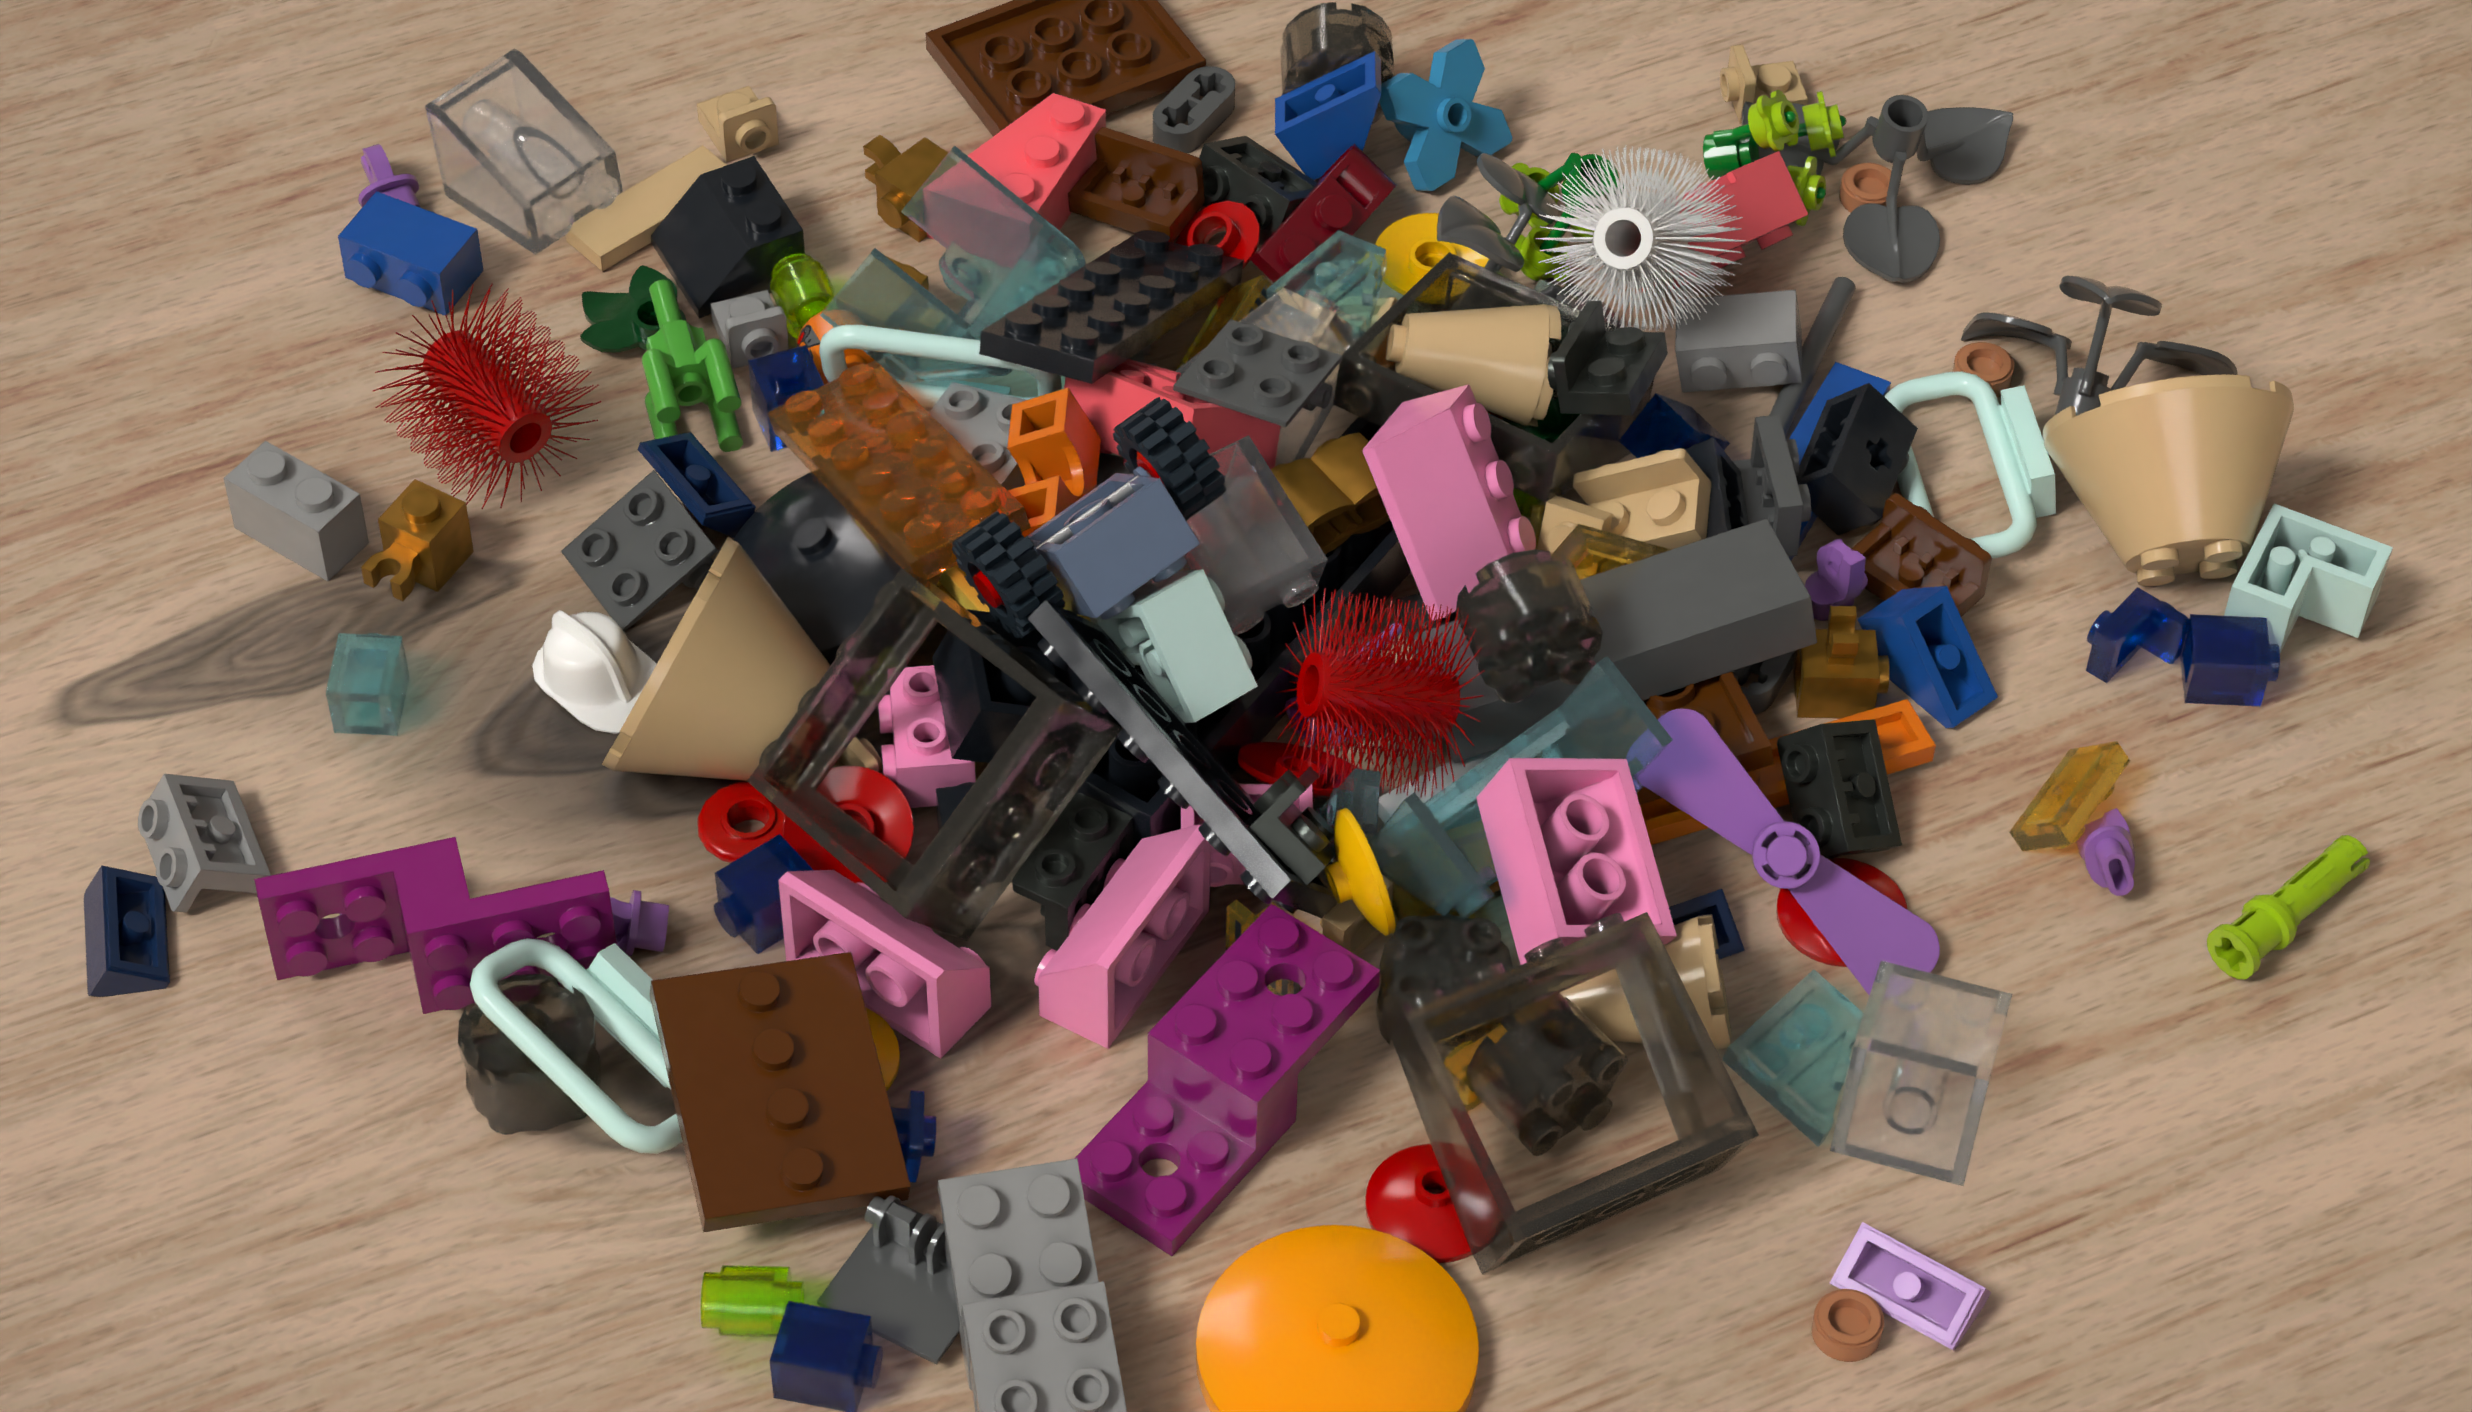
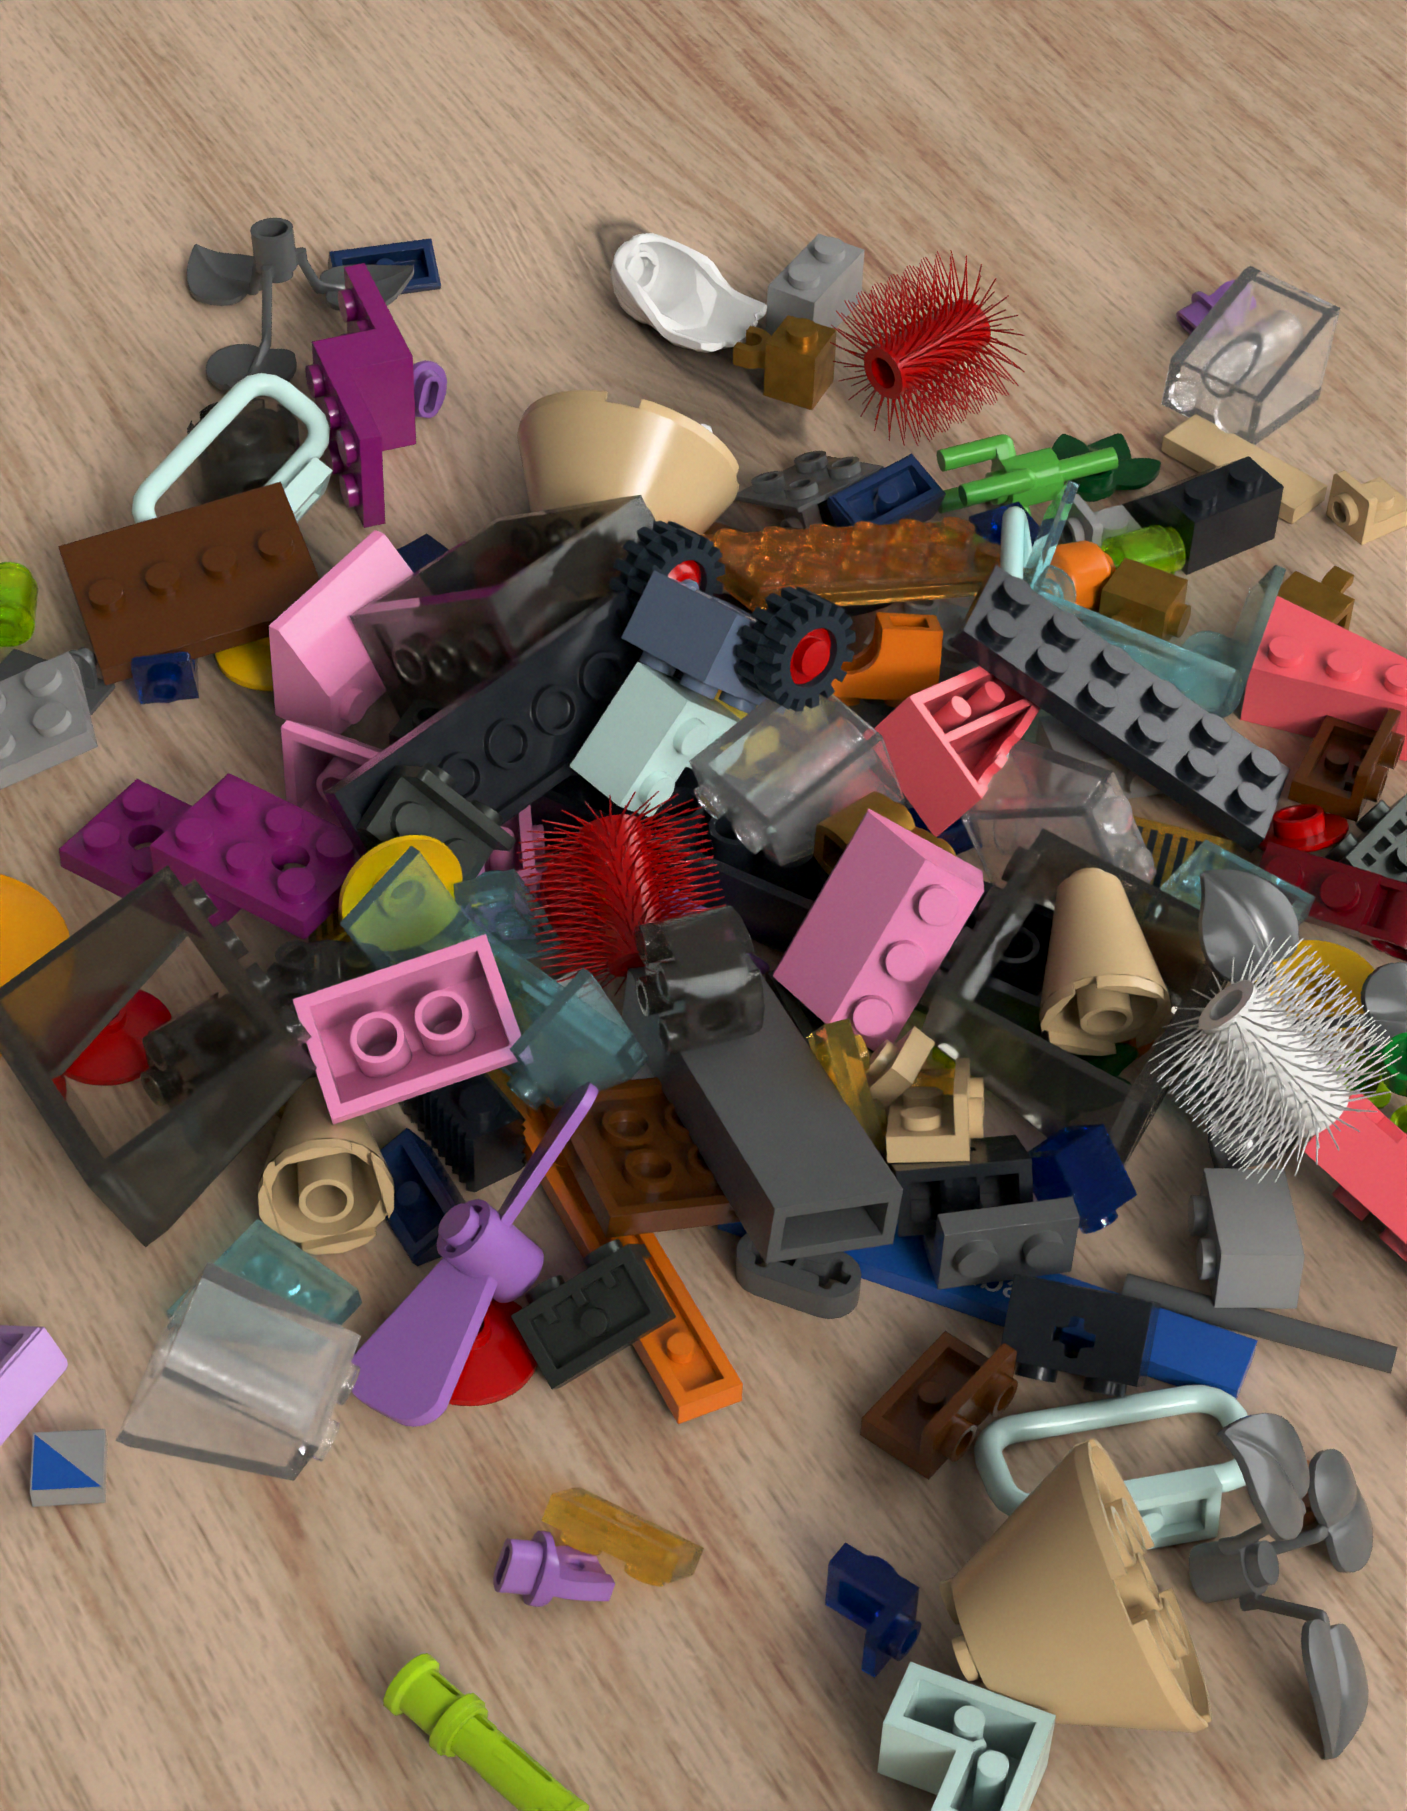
camera: 85 degrees right, 5 degrees down
light grey bracket [138,774,271,913] -> none
clear light blue brick [326,633,410,736] -> none
blue brick [338,191,484,315] -> none
medium lavender piece [610,890,669,956] -> none
dark grey hinge [1173,319,1342,427] -> none
pearl dark grey bracket [1548,301,1668,416] -> none
pearl gold brick [1793,606,1889,719] -> none
medium lavender piece [1805,539,1868,621] -> none
blue slope [1858,586,1998,728] -> none
clear blue brick [2180,614,2280,707] -> none
none -> light grey tile [30,1429,108,1507]
none -> dark grey plant [187,218,414,390]
none -> white hair [610,233,767,353]

